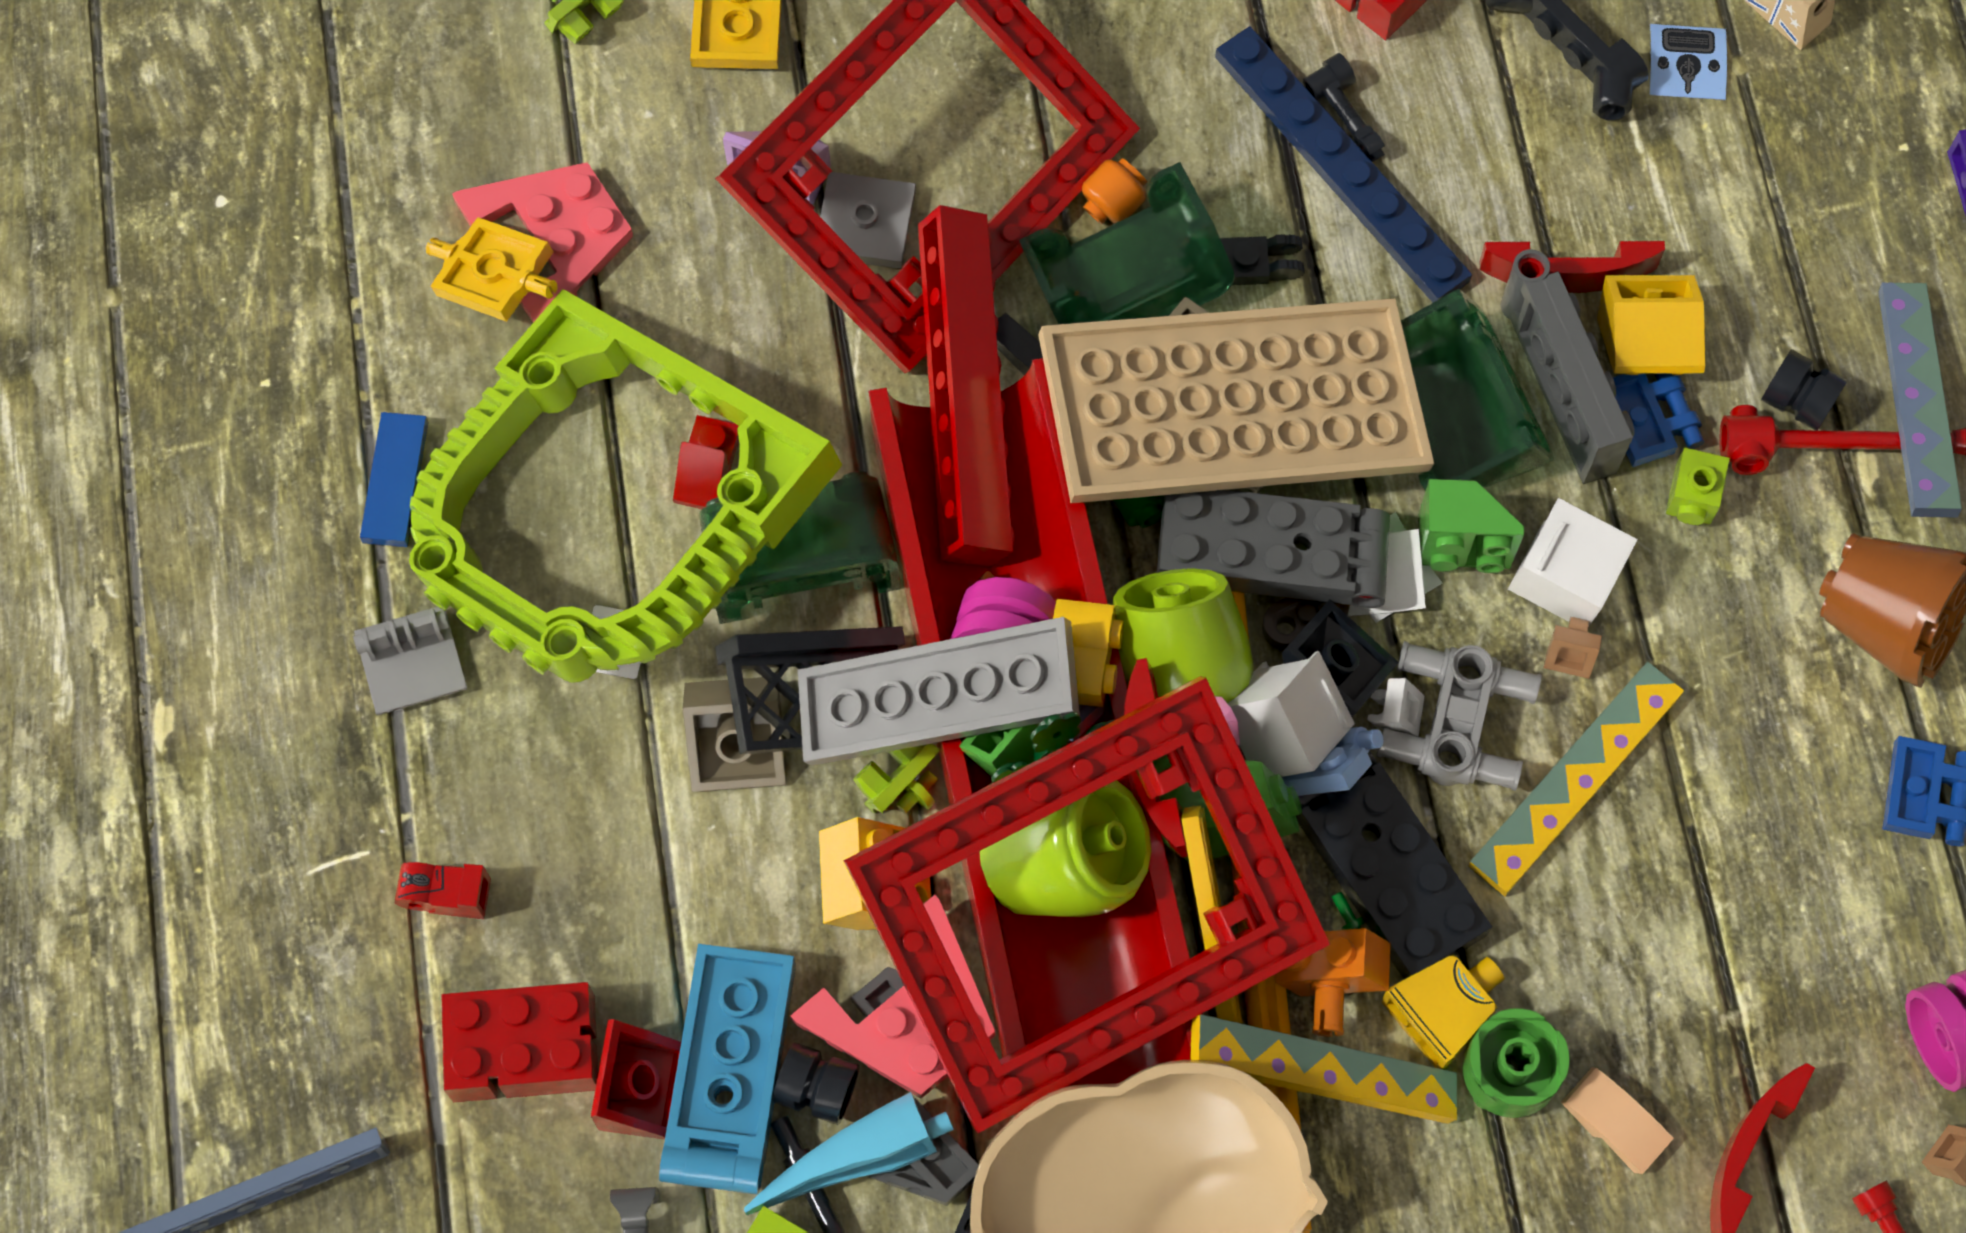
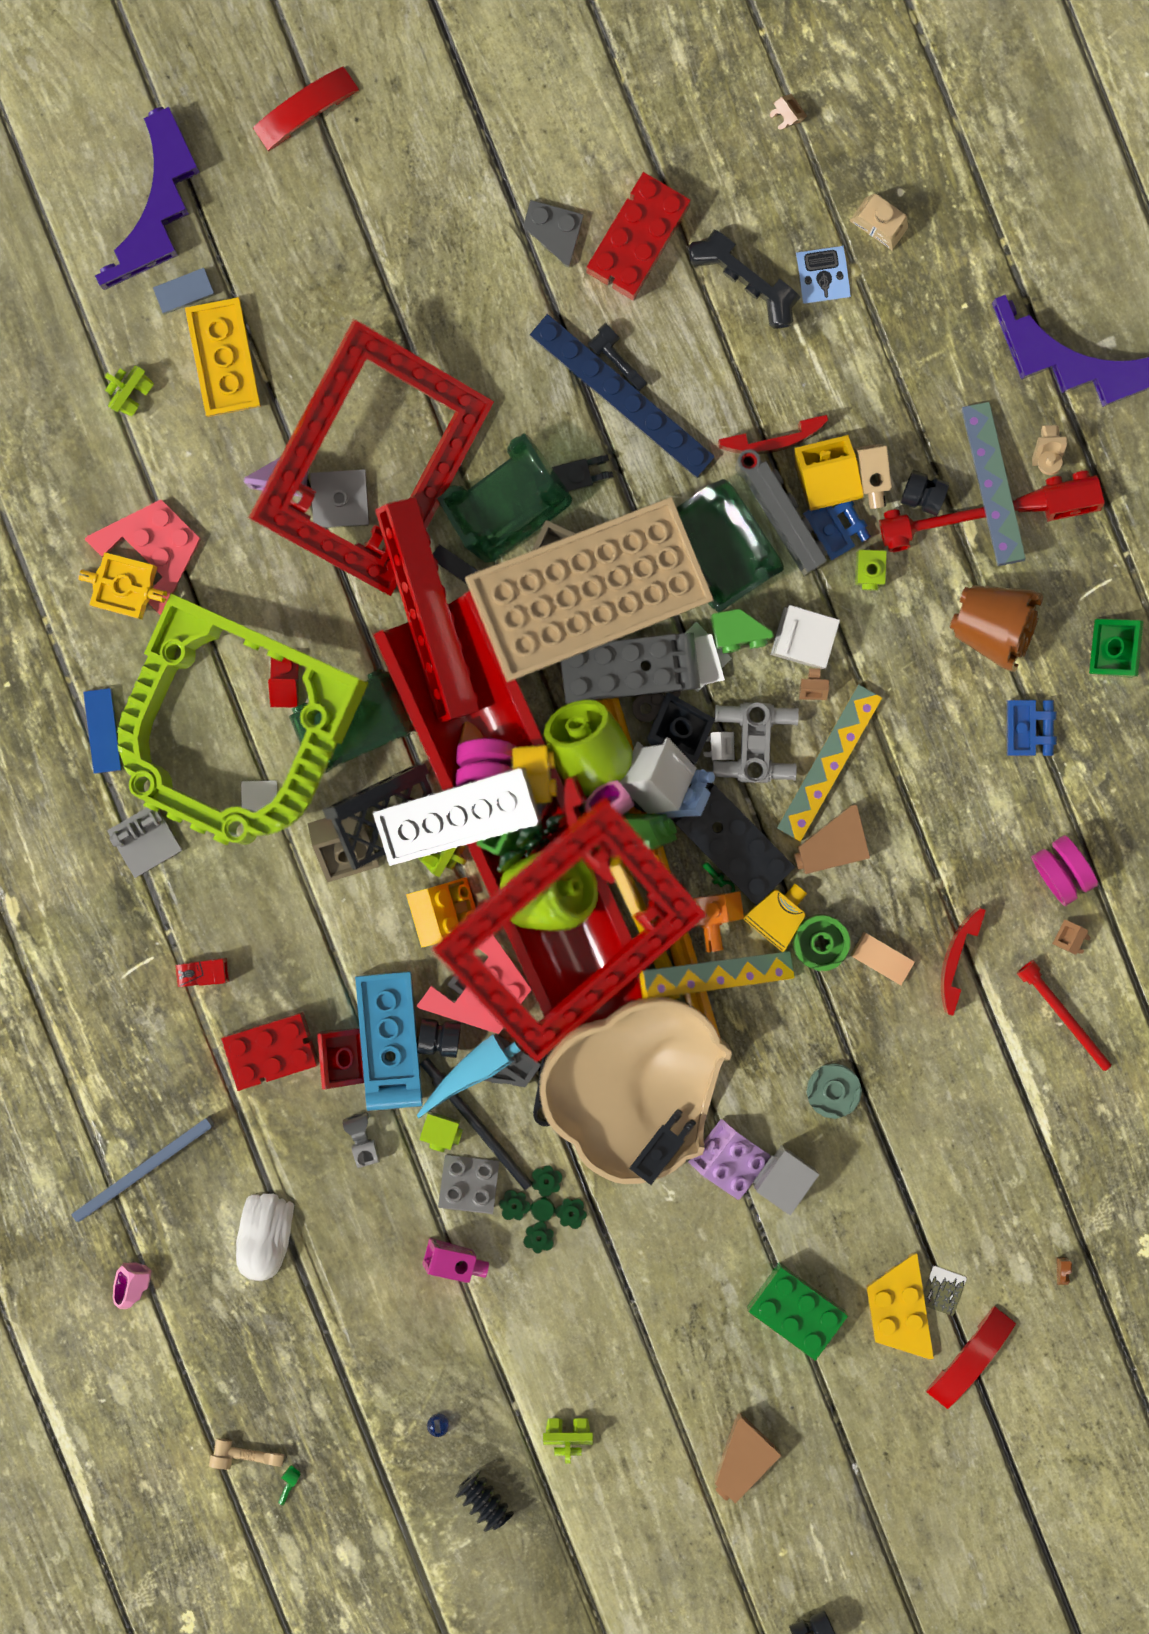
camera: 10 degrees left, 20 degrees up
orange head [1082,158,1148,225] -> none
none -> medium nougat slope [794,804,870,874]
none -> tan torso [853,444,891,509]

